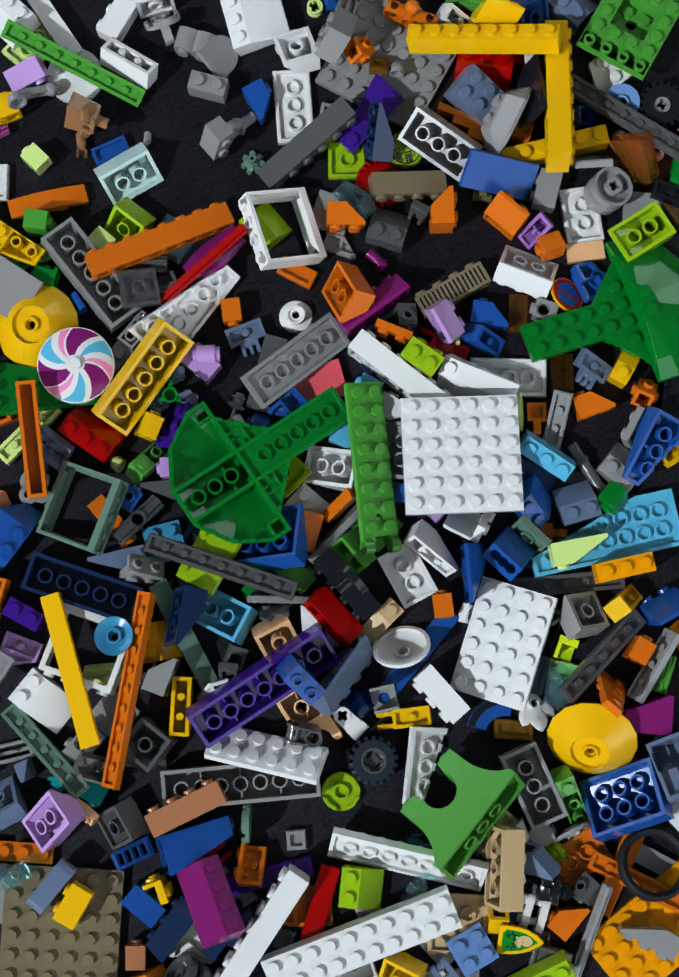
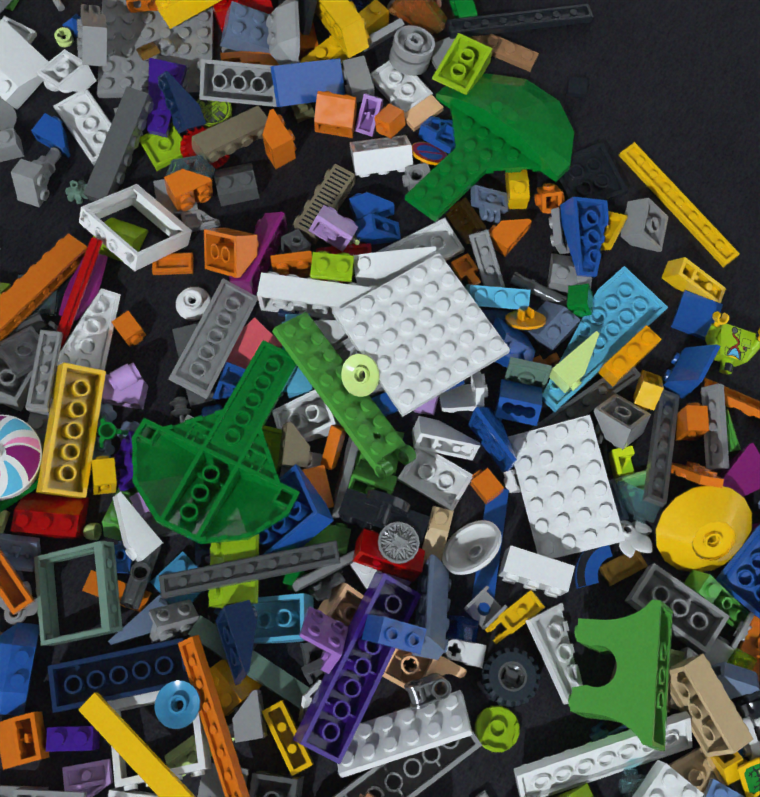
camera: 35 degrees left, 10 degrees down
sand blue hinge [224,318,266,358] -> none
orange brick [343,36,376,65] -> none
magenta pin [365,248,389,272] -> none
dark grey tile [407,199,431,225] -> none
clear orange tile [507,294,528,333] -> none
none -> light grey tile [25,330,63,412]
none -> white slope [113,491,163,562]
none -> dark tan slope [278,422,312,470]
none -> medium lavender bracket [299,607,348,674]
none -> yellowish green dish [341,354,379,397]
none -> light grey wheel [378,522,420,564]
none -> light orange piece [505,306,546,330]

